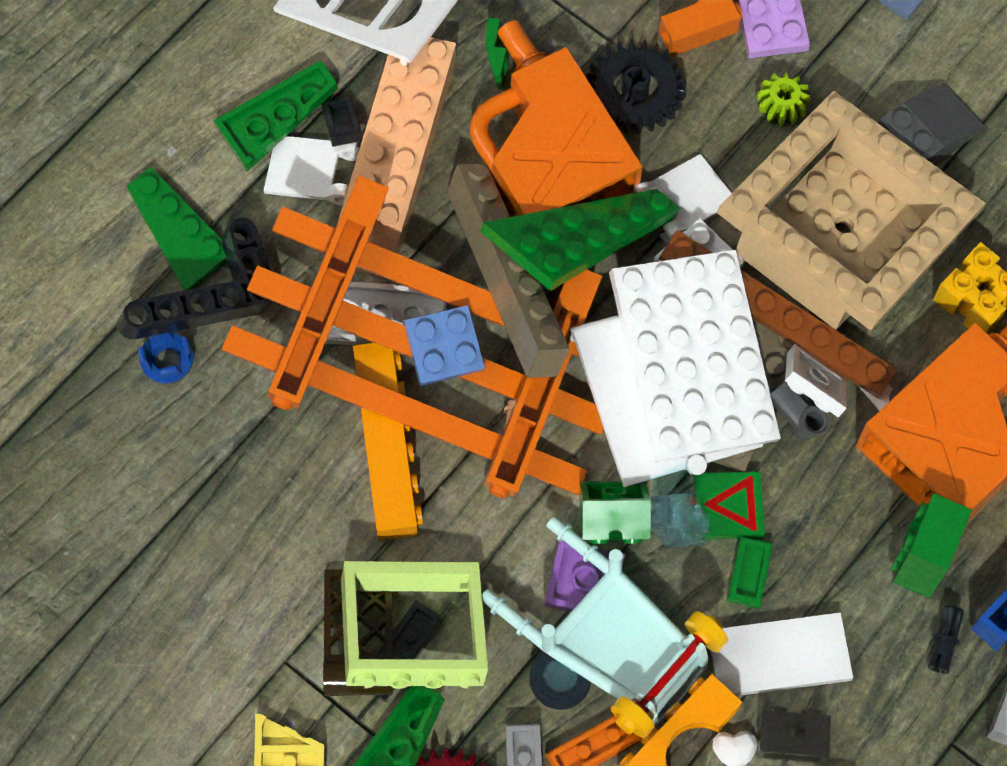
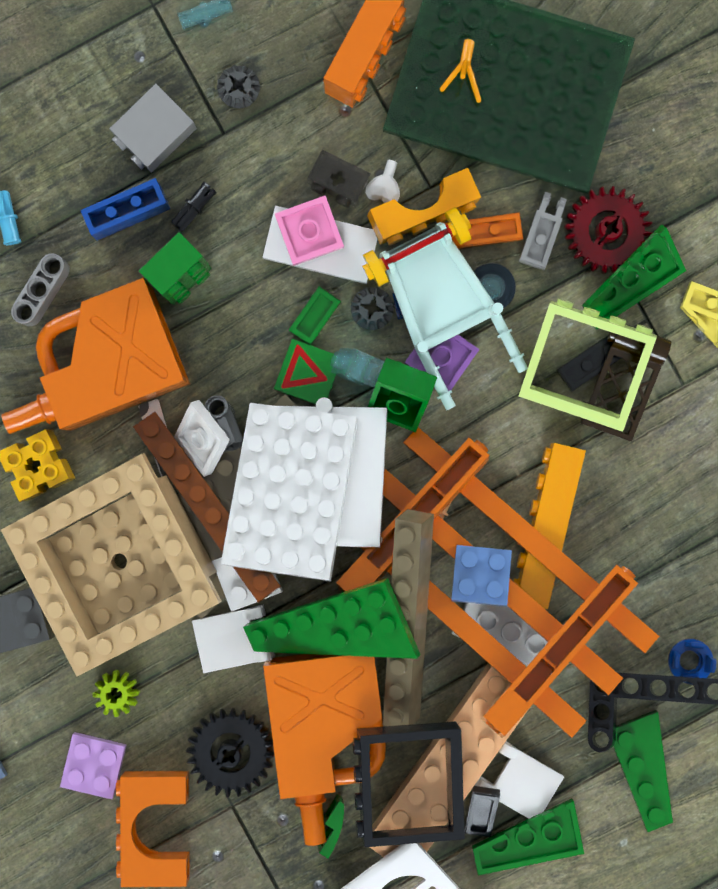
camera: 155 degrees left, 20 degrees up
none -> bright pink plate [275,196,344,266]
none -> dark grey gear [351,287,393,330]
none -> black window [353,721,465,847]

